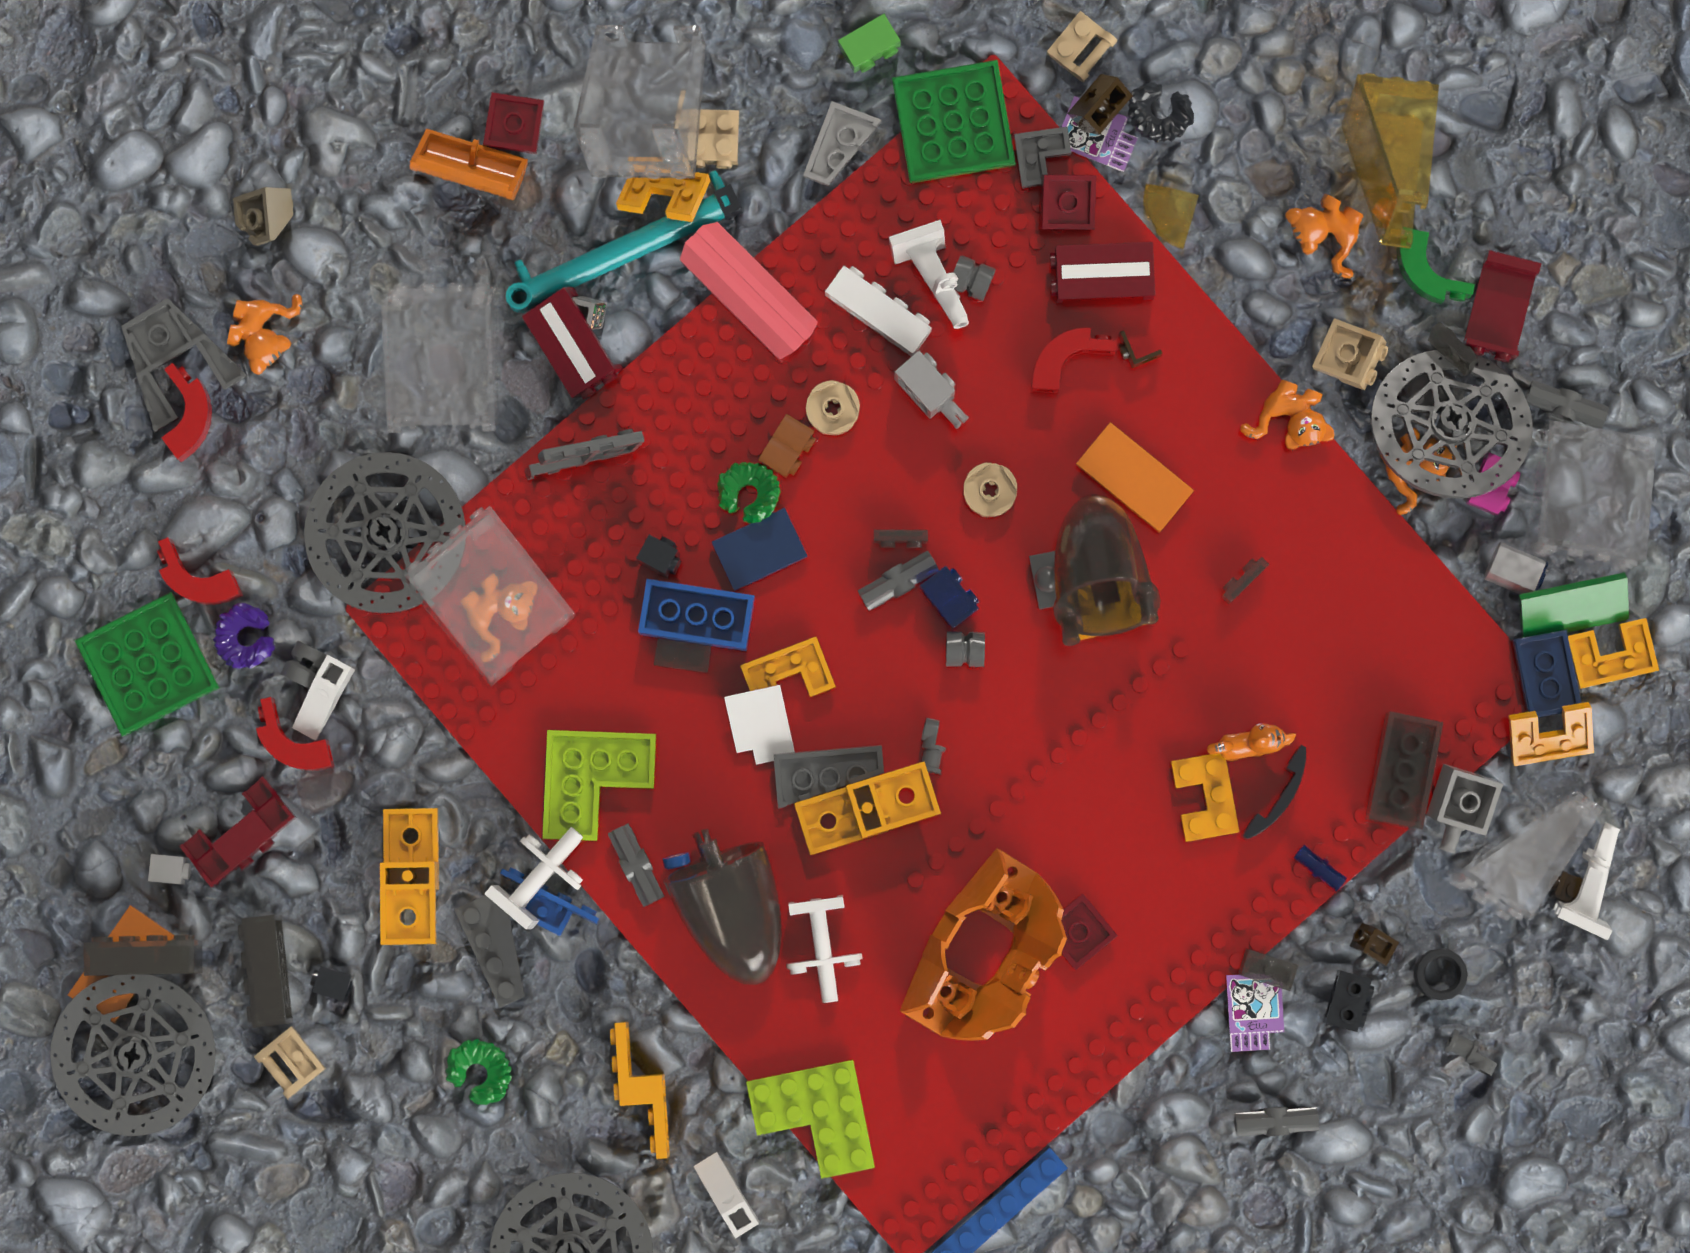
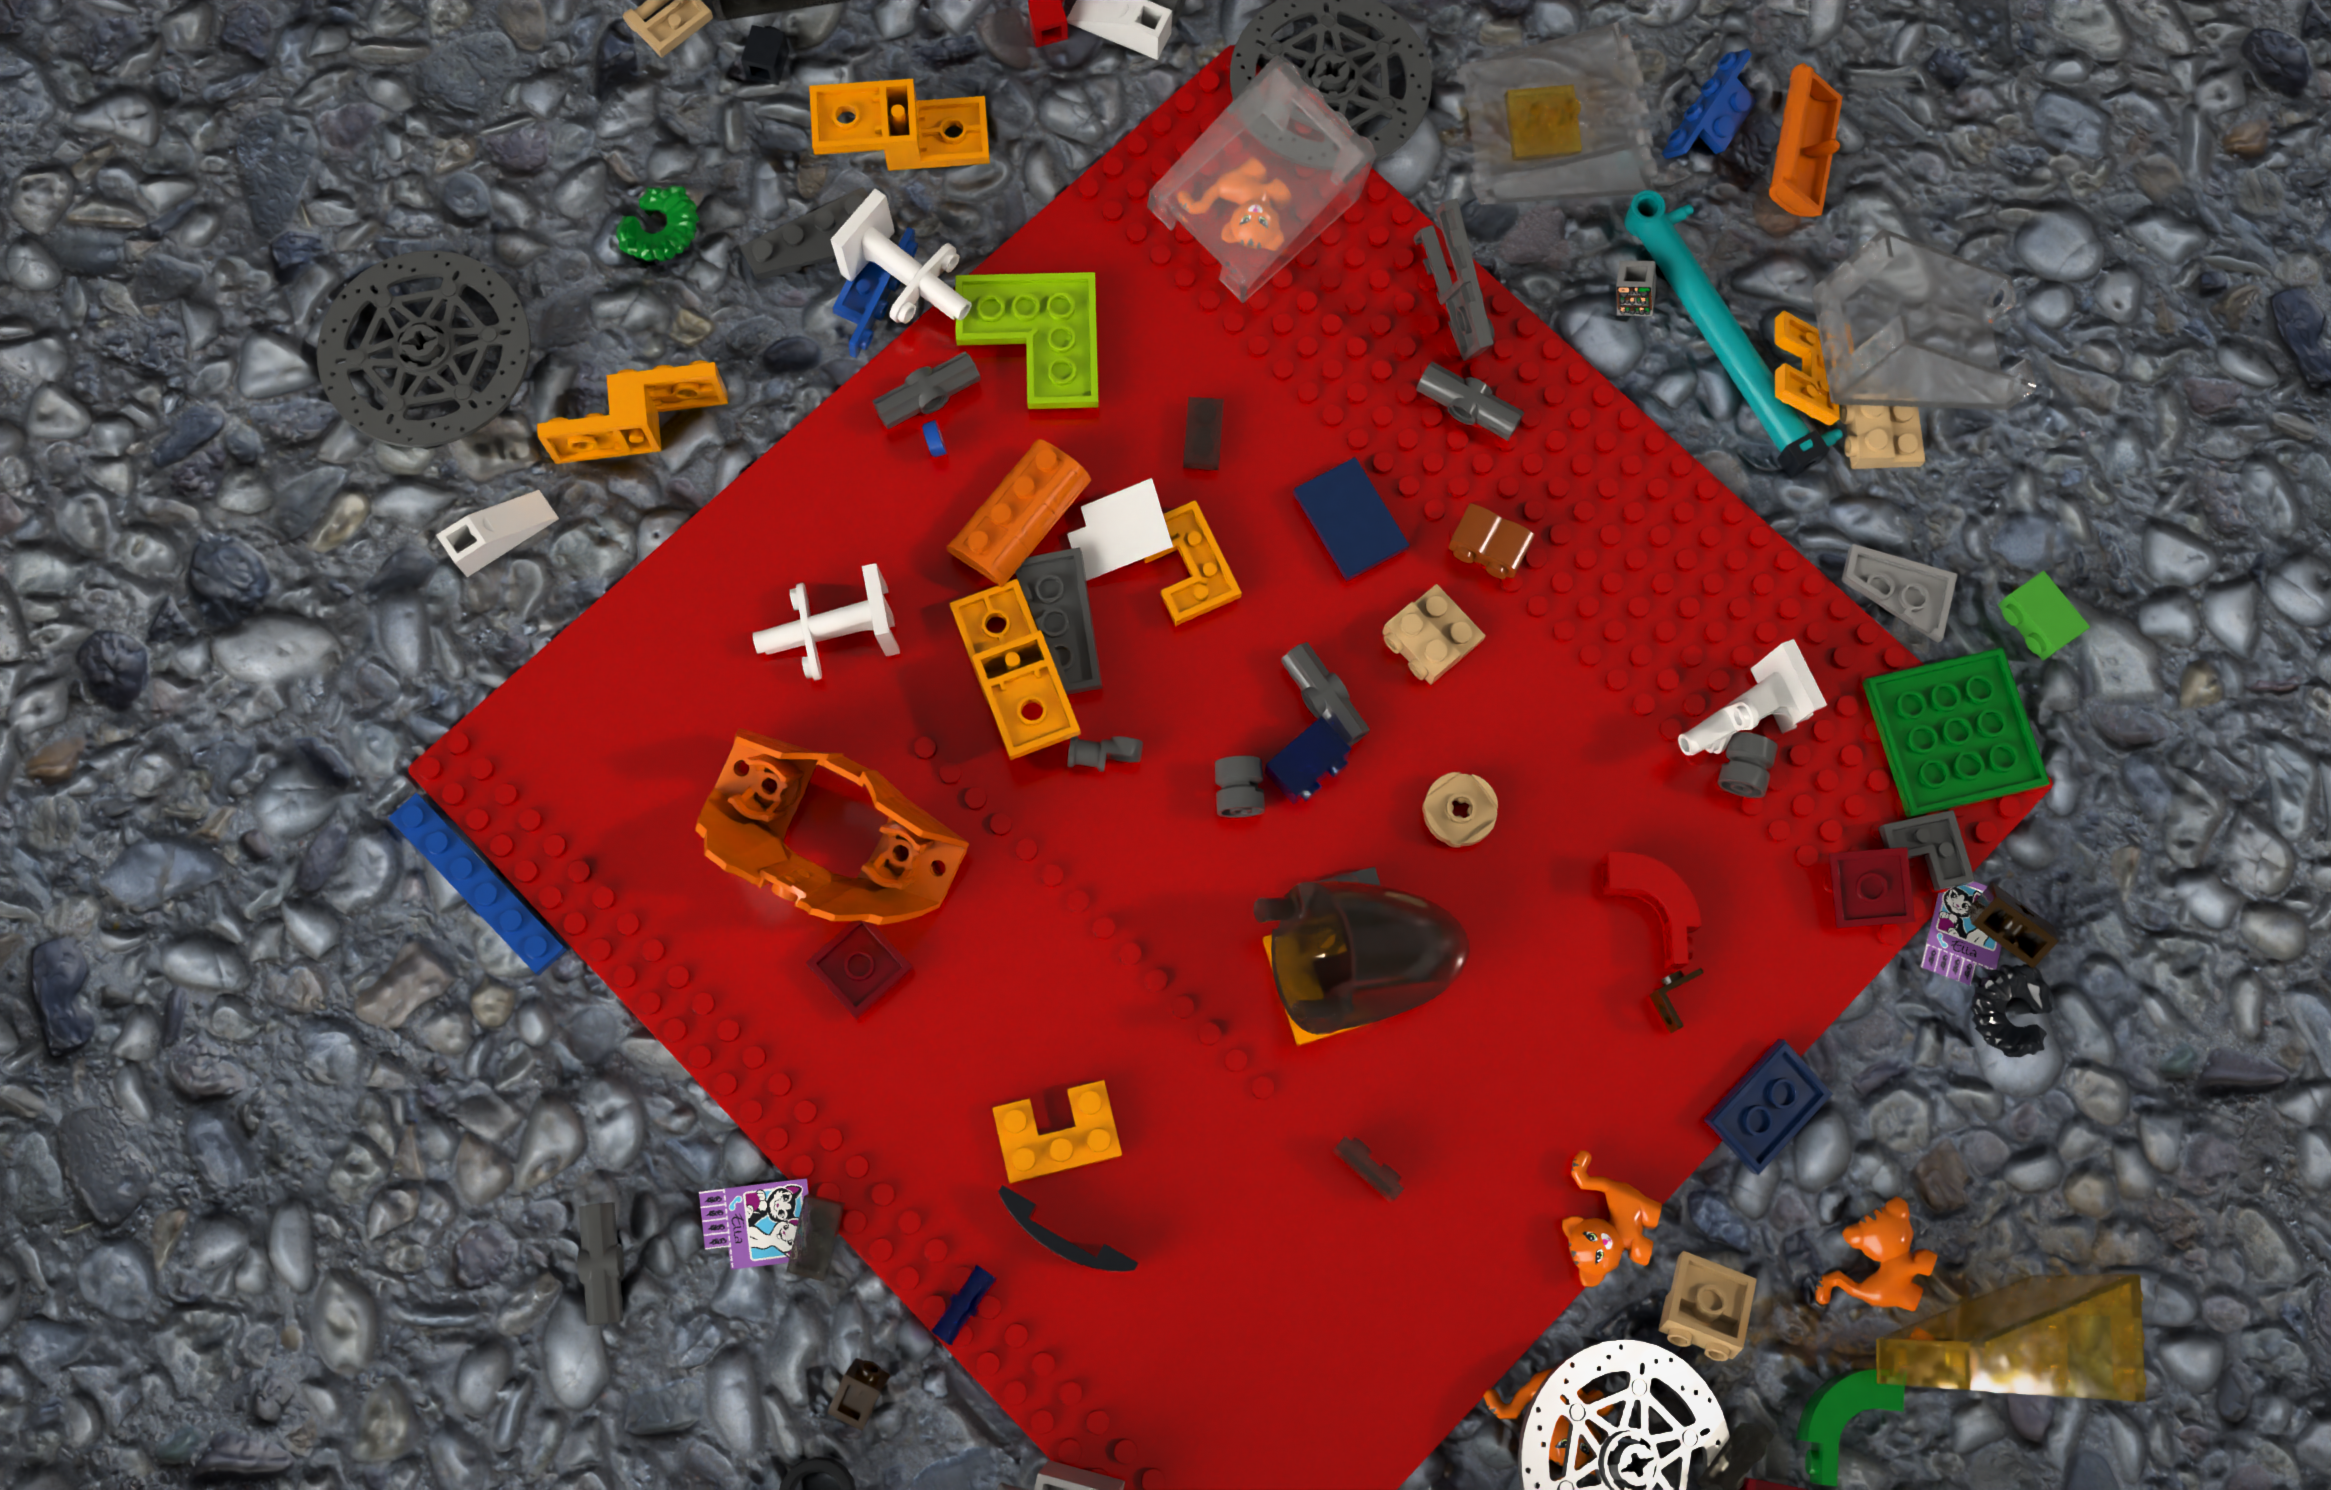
camera: 80 degrees right, 10 degrees down
dark red plate [483,92,545,154] -> none
dark red panel [522,287,623,399] -> none
black brick [636,534,682,579] -> none
blue brick [638,579,755,651] -> none
clear smoke windscreen [664,828,782,985] -> none
coral piece [680,222,818,359] -> none
green piece [717,462,781,524] -> none
lime plate [746,1060,875,1179] -> none
tan plate [806,381,860,435] -> none
white brick [825,266,932,357] -> none
clear smoke plate [874,530,928,548] -> none
light grey brick [894,351,969,429] -> none
tan plate [1046,11,1117,82] -> none
dark red panel [1050,242,1155,303] -> none
orange tile [1076,422,1194,533] -> none
clear yellow brick [1144,184,1199,250] -> none
orange animal [1207,723,1296,761] -> none
black brick [1323,970,1374,1032] -> none
clear smoke brick [1365,711,1443,830] -> none
none -> orange container [946,439,1091,587]
none -> tan plate [1382,584,1486,685]
none -> dark grey piece [1416,362,1524,440]
none -> clear yellow plate [1504,84,1582,161]
none -> blue bracket [1661,48,1757,159]
none -> dark blue tile [1704,1039,1833,1175]

